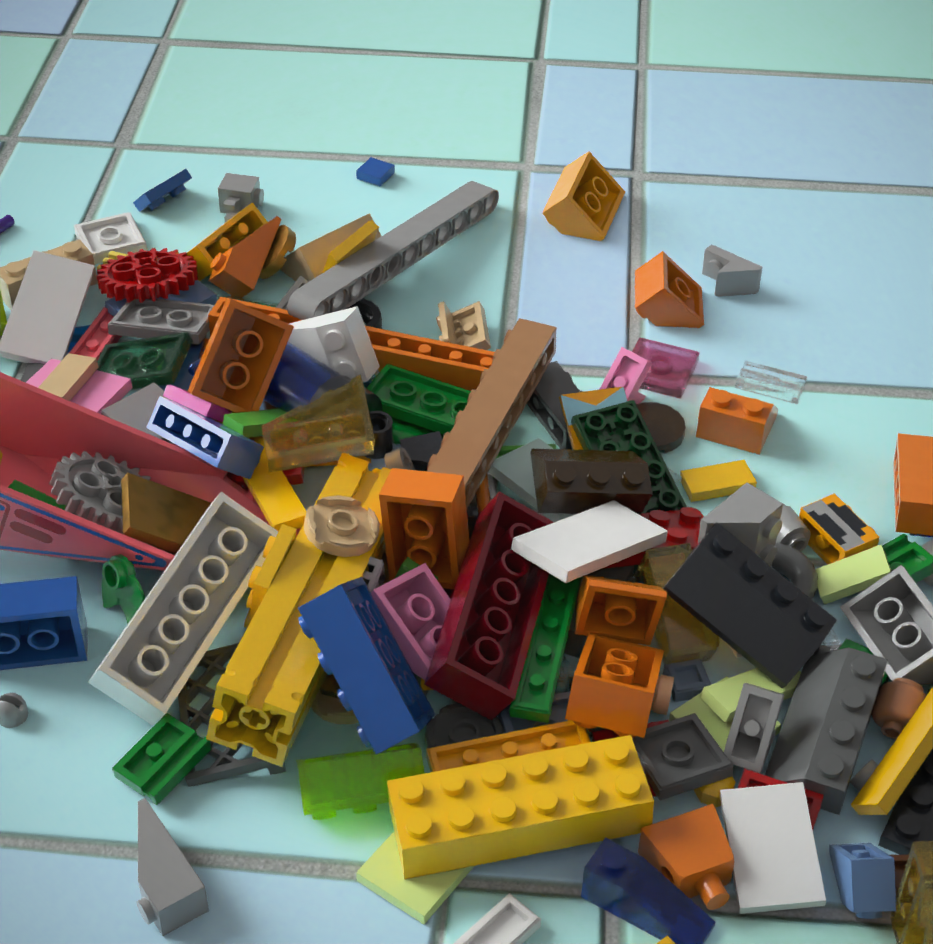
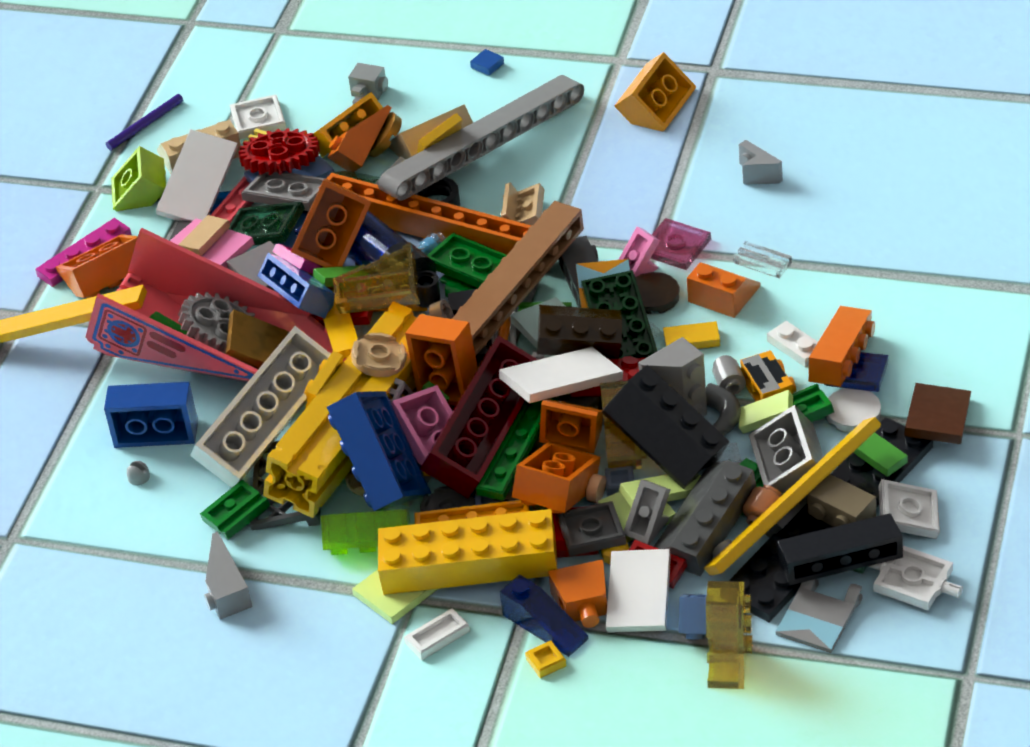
camera: 15 degrees right, 0 degrees up
green plate [101,554,145,624] -> none
blue plate [133,169,192,212] -> none
white slope [280,306,380,387] -> none
orange slope [634,251,704,328] -> none
none -> white plate [767,321,818,367]

